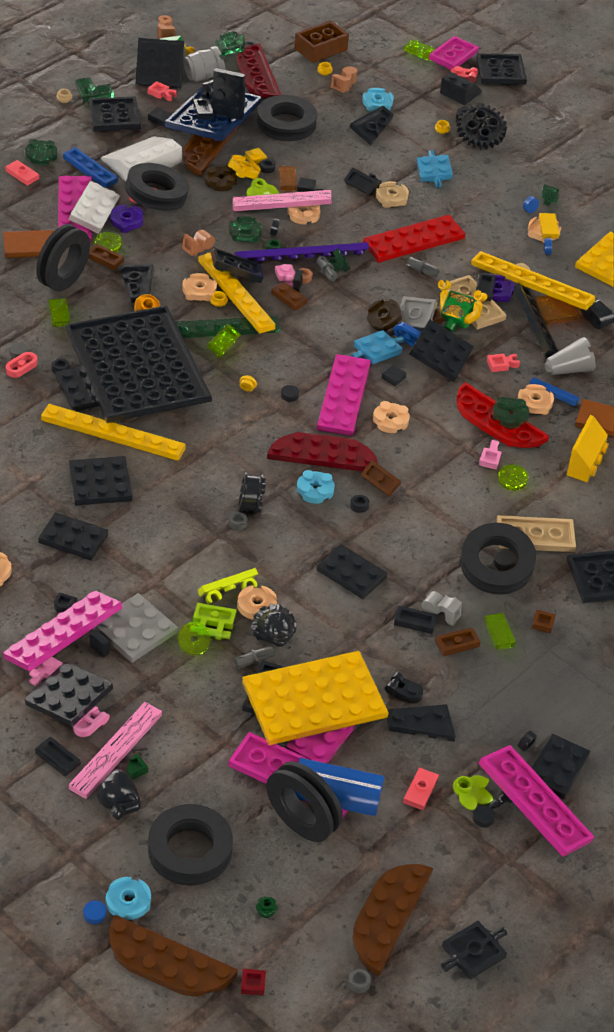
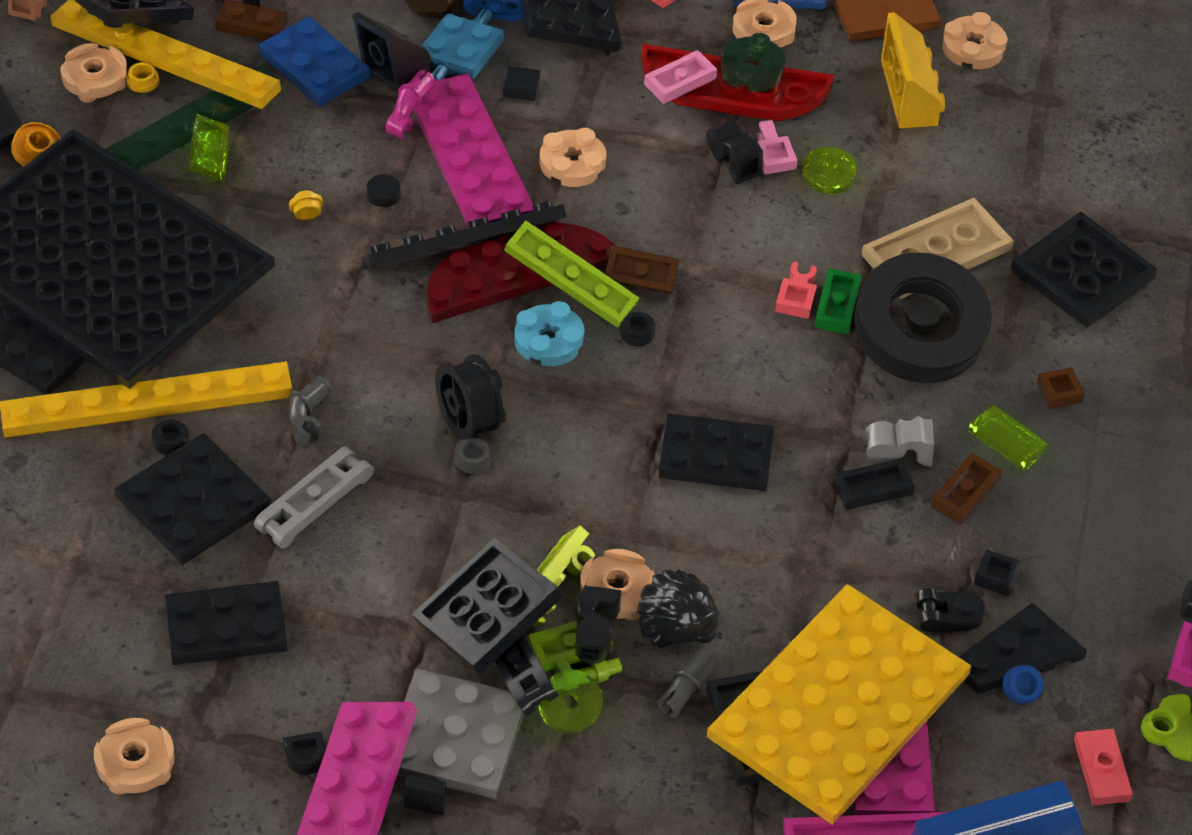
camera: 30 degrees left, 5 degrees up
none -> black tile [152,419,189,455]
none -> light grey plate [254,446,374,549]
none -> blue plate [258,16,370,107]
none -> dark grey piece [289,376,332,447]
none -> black slope [352,12,431,92]
none -> black plate [362,200,567,270]
none -> dark pink piece [386,70,435,139]
none -> black plate [412,538,564,675]
none -> black plate [495,633,560,717]
none -> lime plate [504,220,639,328]
none -> black leg [575,585,622,664]
none -> bright pink plate [644,50,717,104]
none -> black leg [706,121,763,185]
none -> coral plate [775,262,817,319]
none -> green plate [814,268,862,334]
none -> black tile [973,549,1021,596]
none -> blue tile [1003,665,1044,704]

